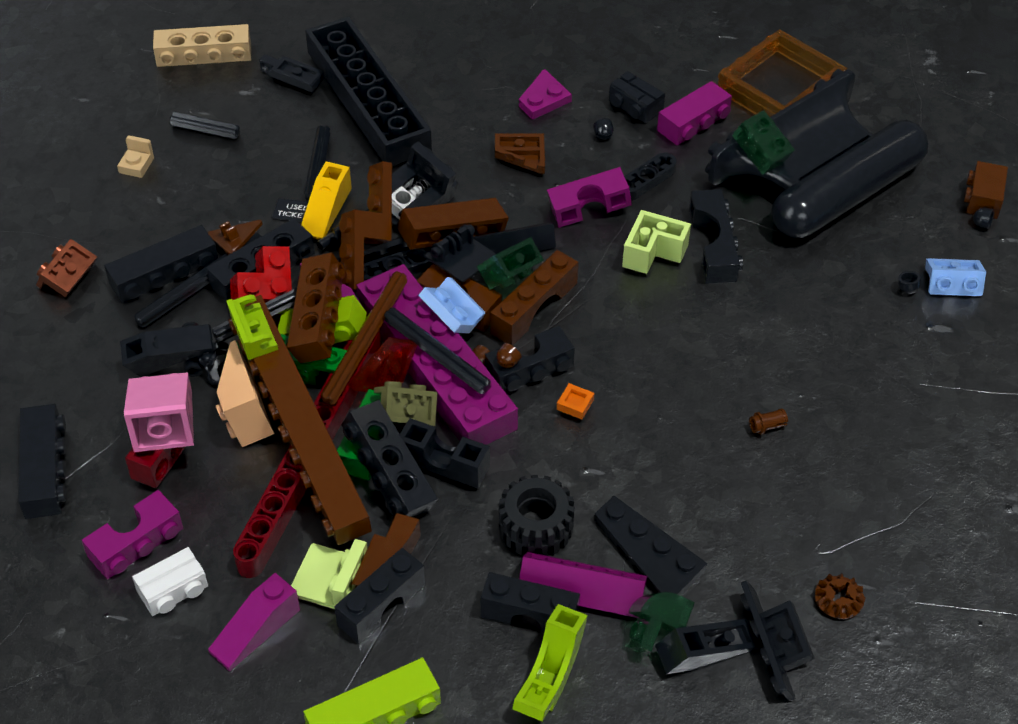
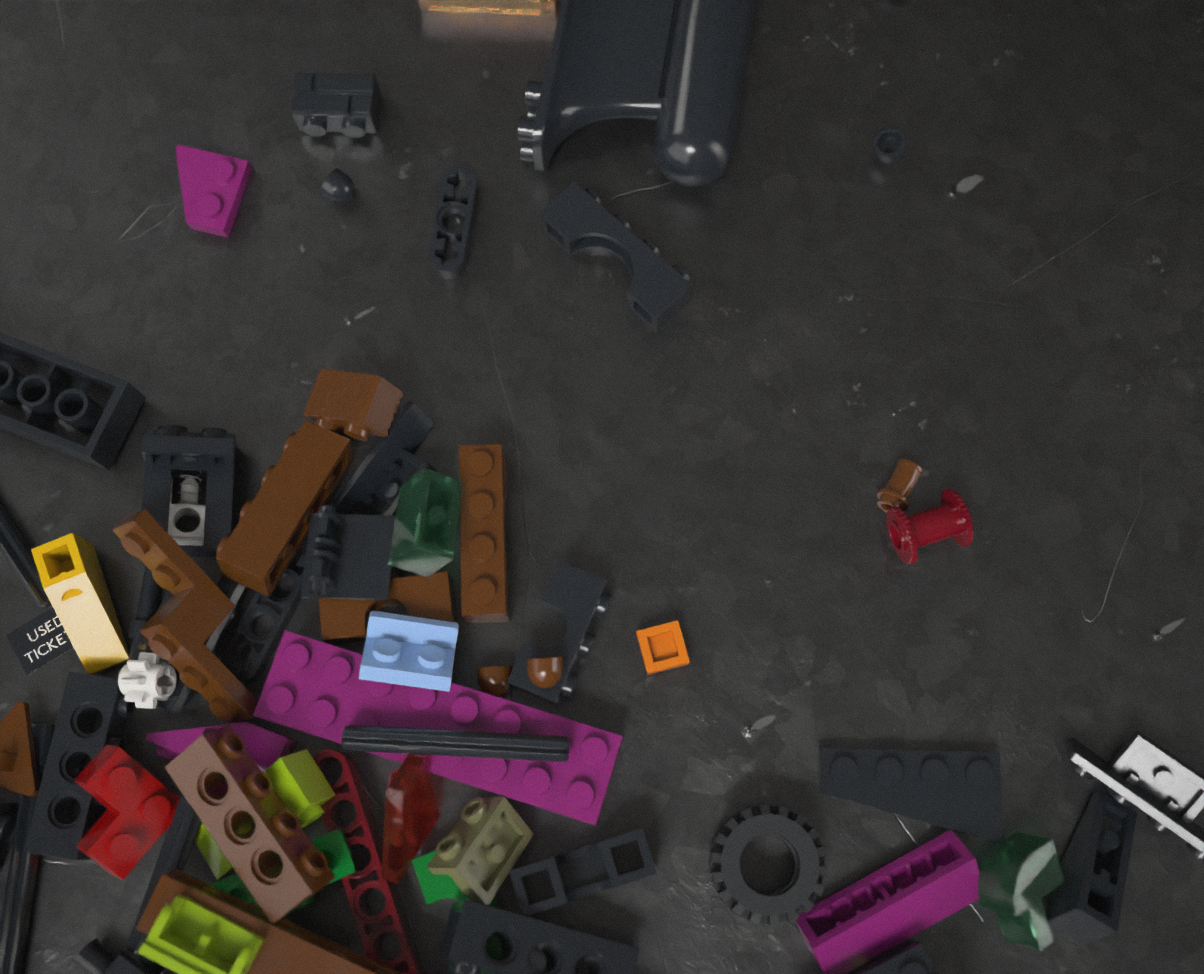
camera: 35 degrees left, 25 degrees up
reddish brown axle [320,271,407,406] -> none
reddish brown wing [495,133,545,174] -> none
magenta arch [547,167,632,228] -> none
yellowish green brick [622,210,691,274] -> none
magenta brick [657,81,732,145] -> none
clear green brick [732,110,795,175] -> none
reddish brown gear [815,573,866,619] -> none
light blue bracket [925,258,986,296] -> none
none -> white gear [118,652,176,709]
none -> reddish brown brick [303,368,403,441]
none -> dark red hose [886,489,973,565]

